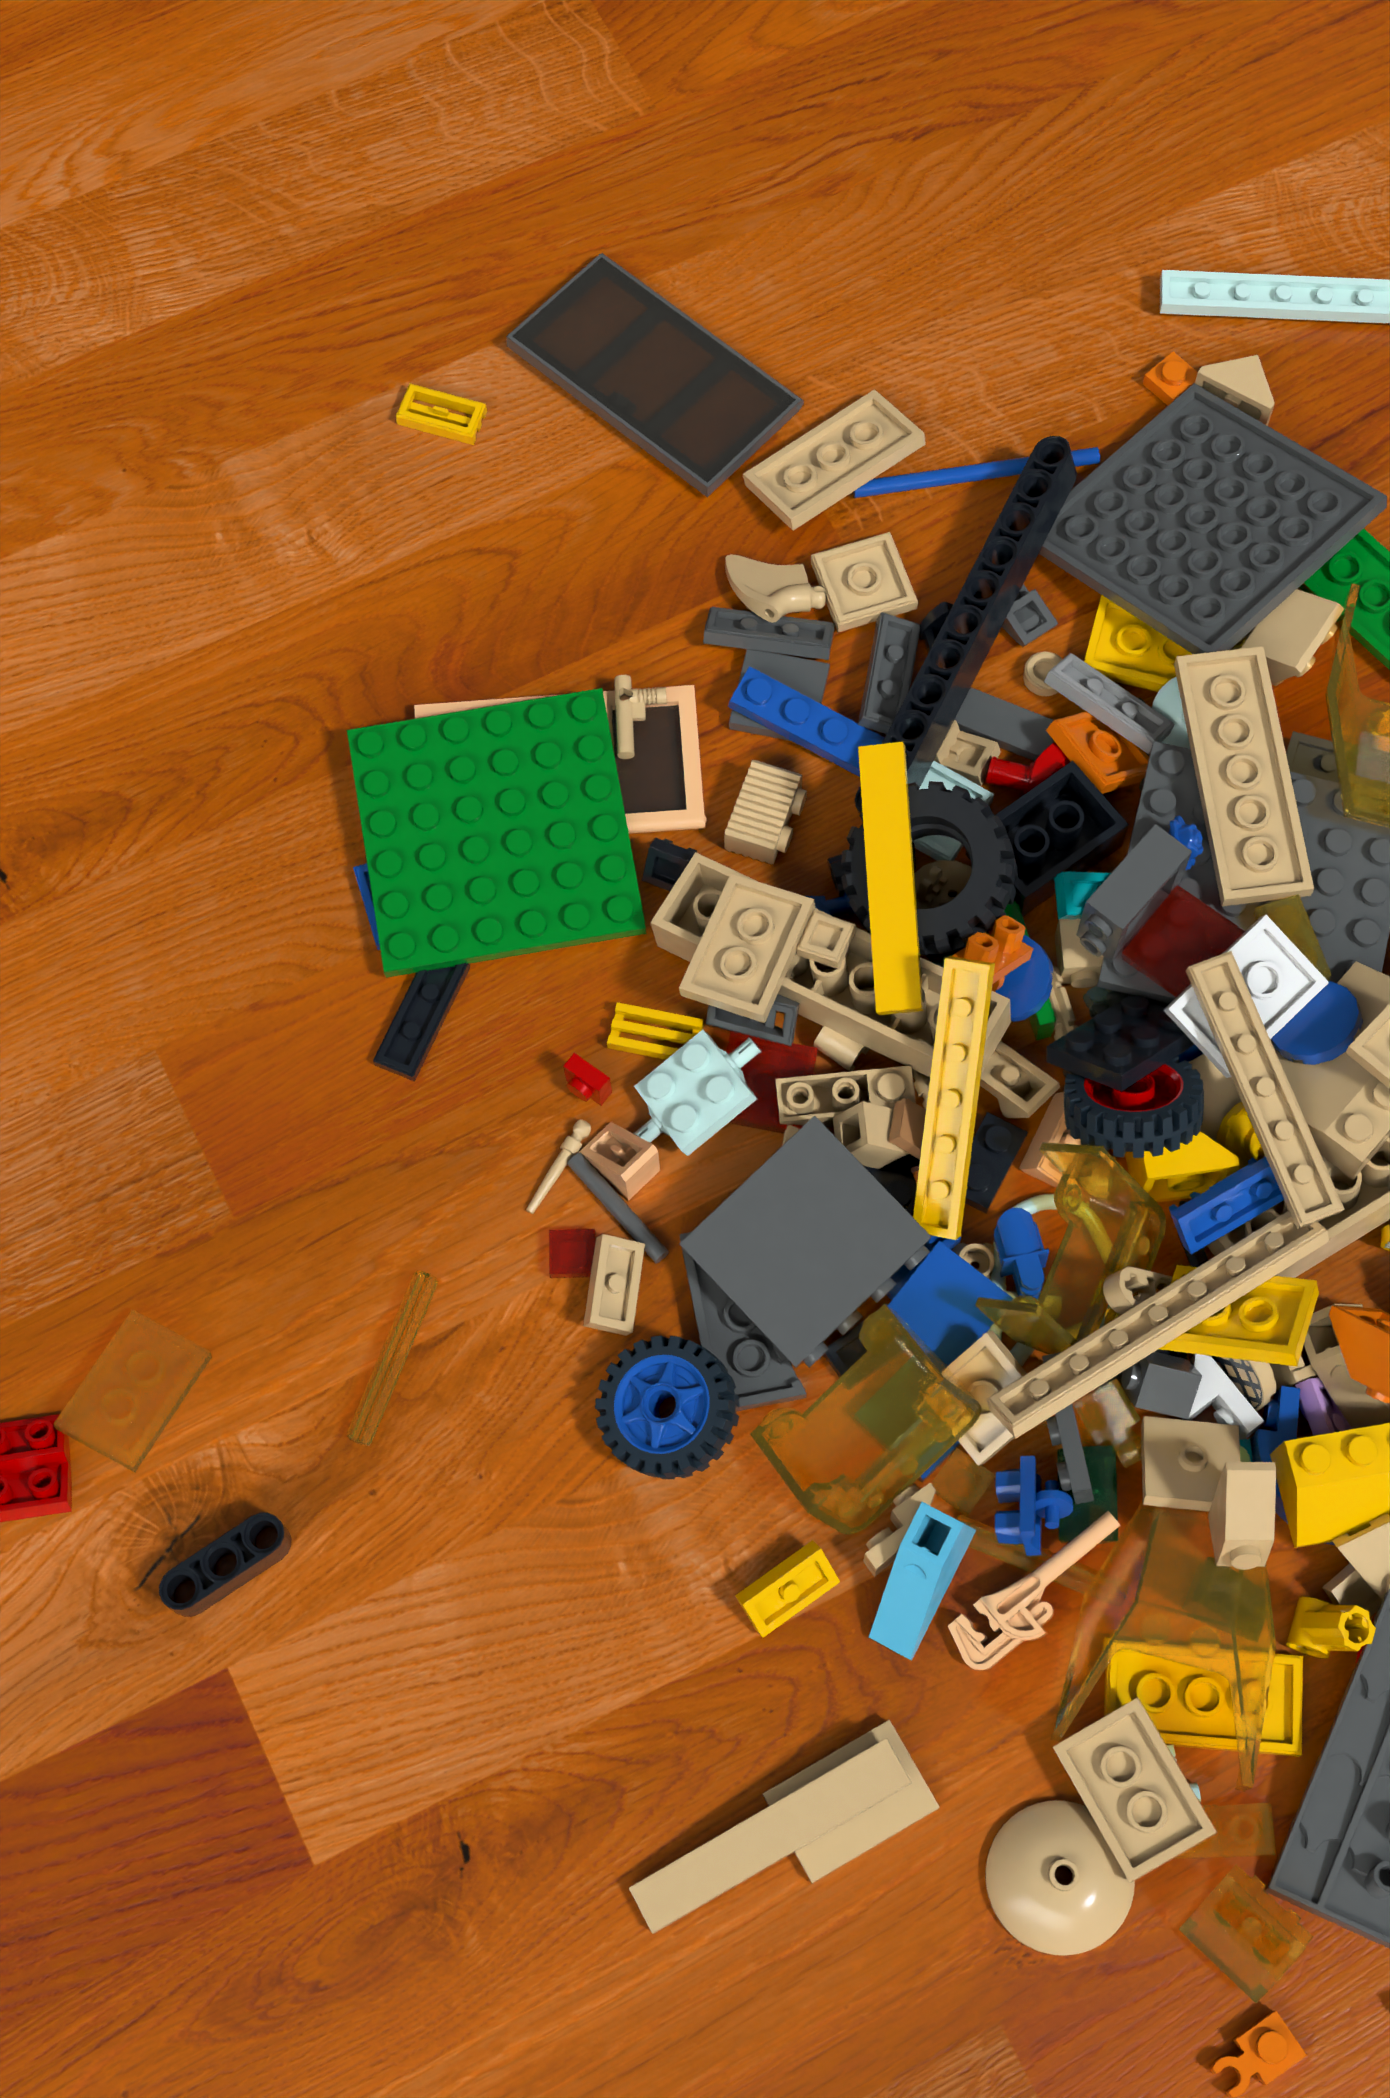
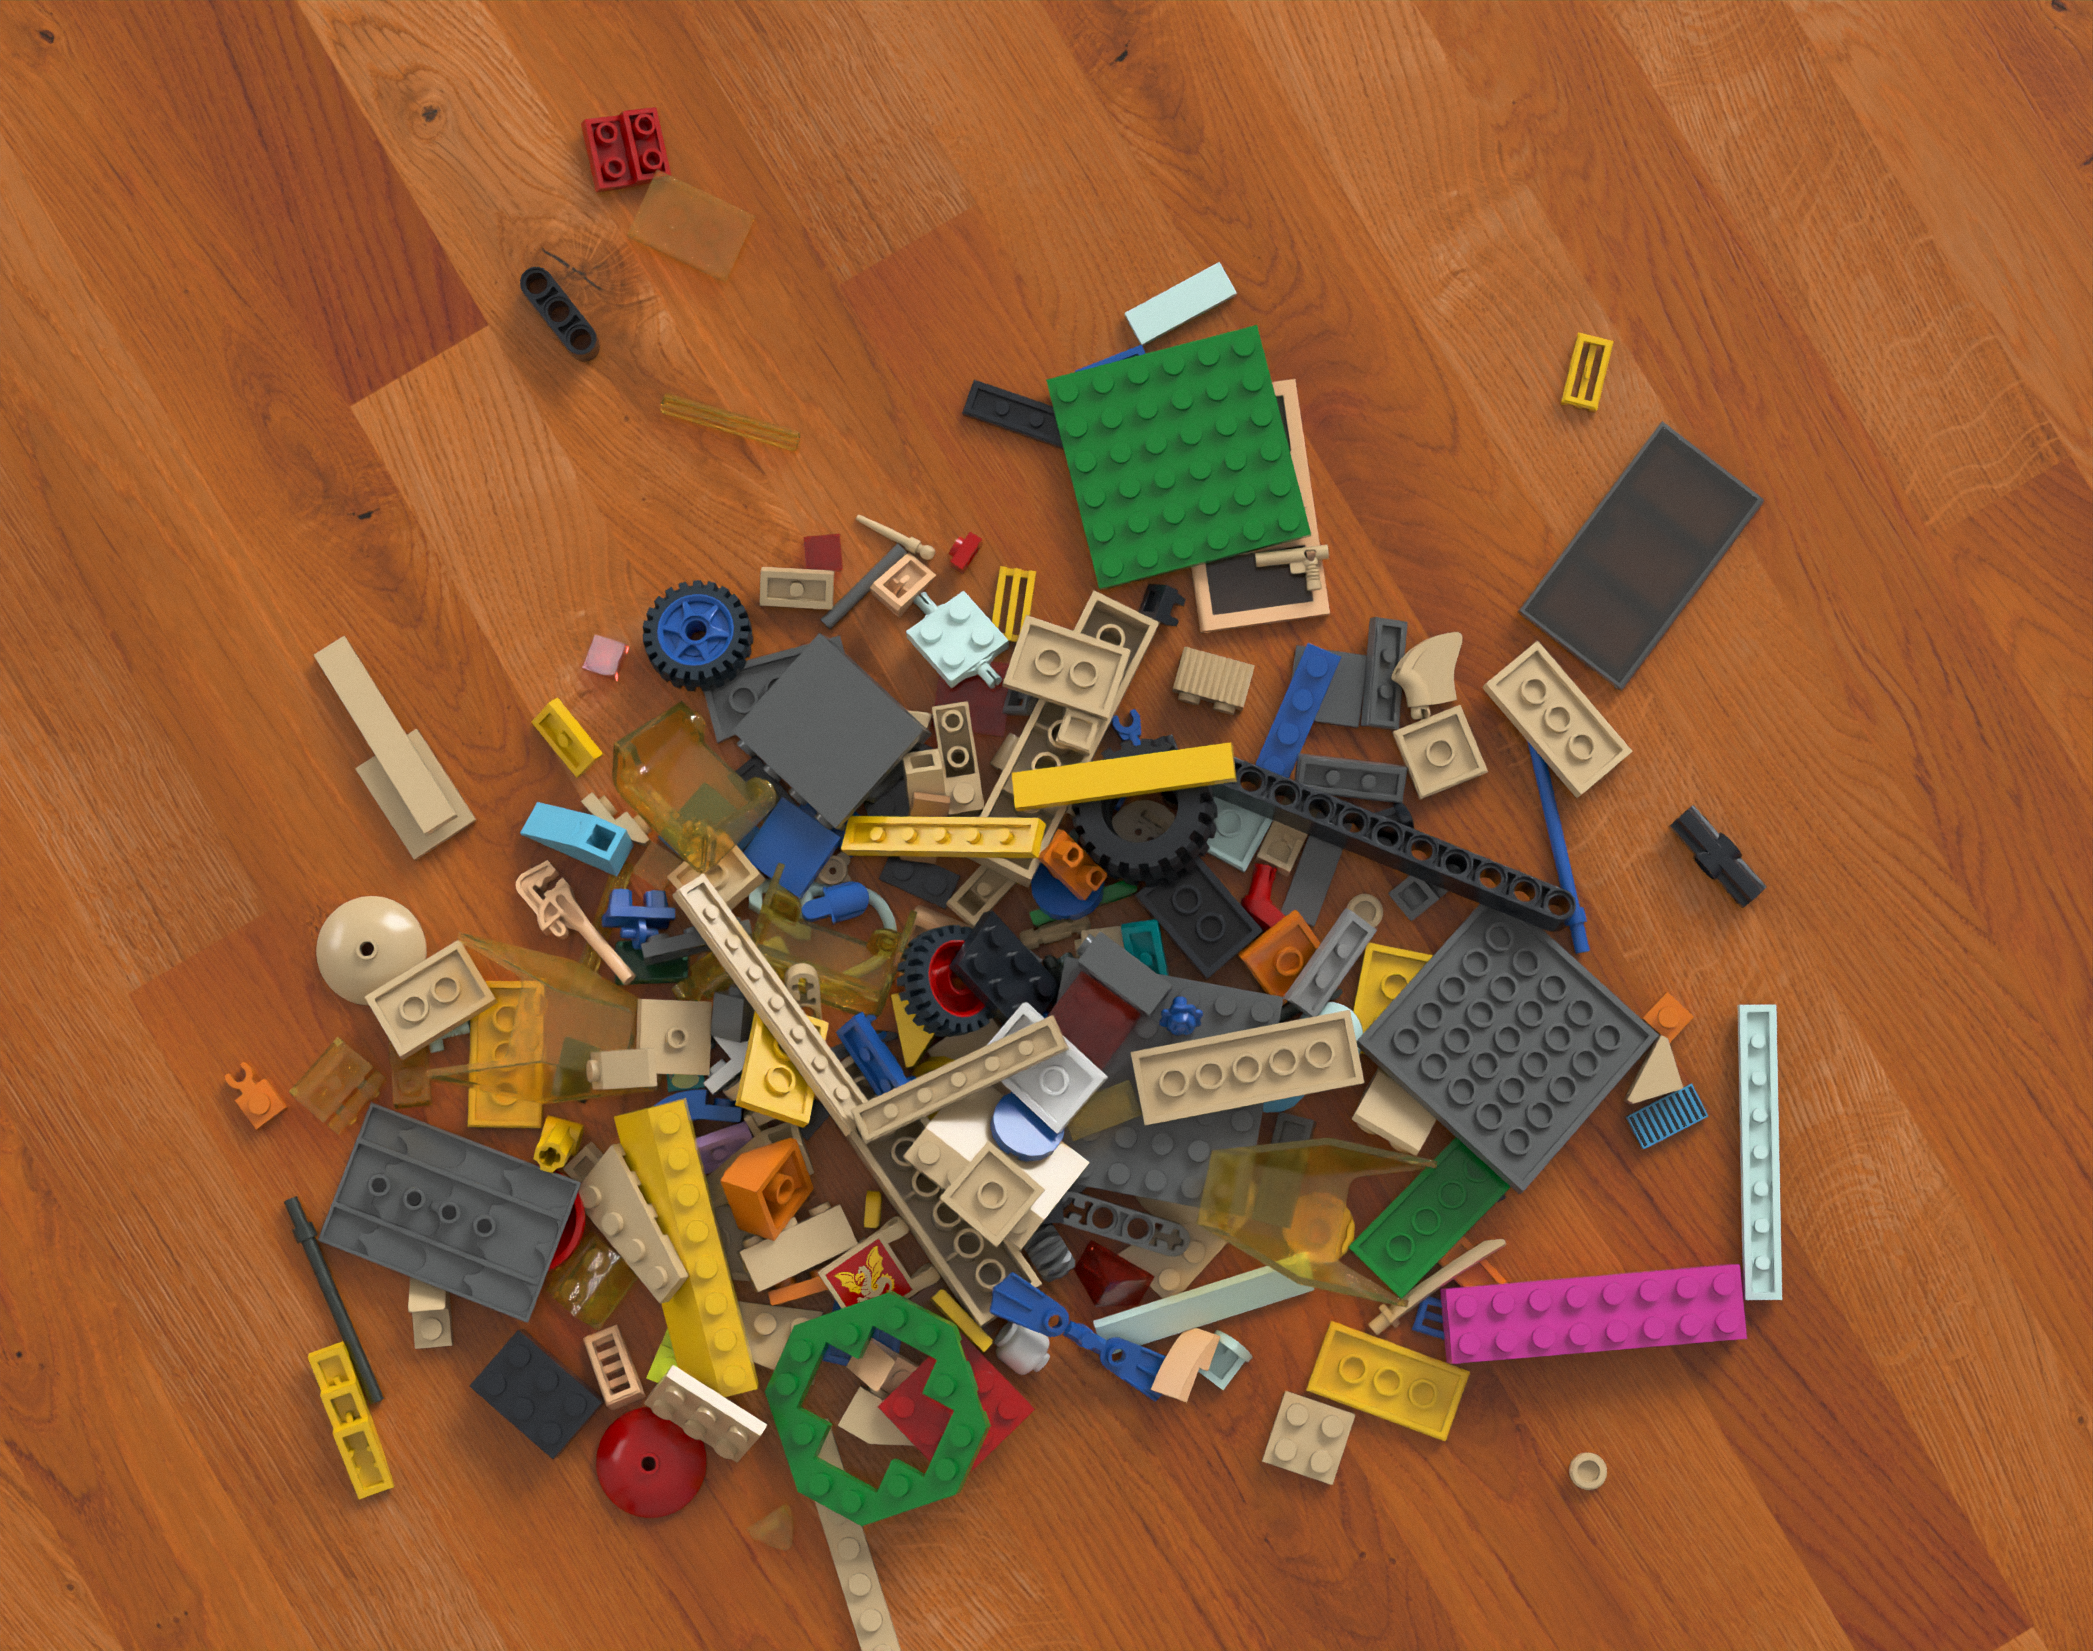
camera: 85 degrees right, 15 degrees up
none -> clear red slope [582,635,629,681]
none -> light aqua tile [1124,262,1237,346]
none -> tile [1625,1084,1708,1150]
none -> black piece [1669,805,1767,908]

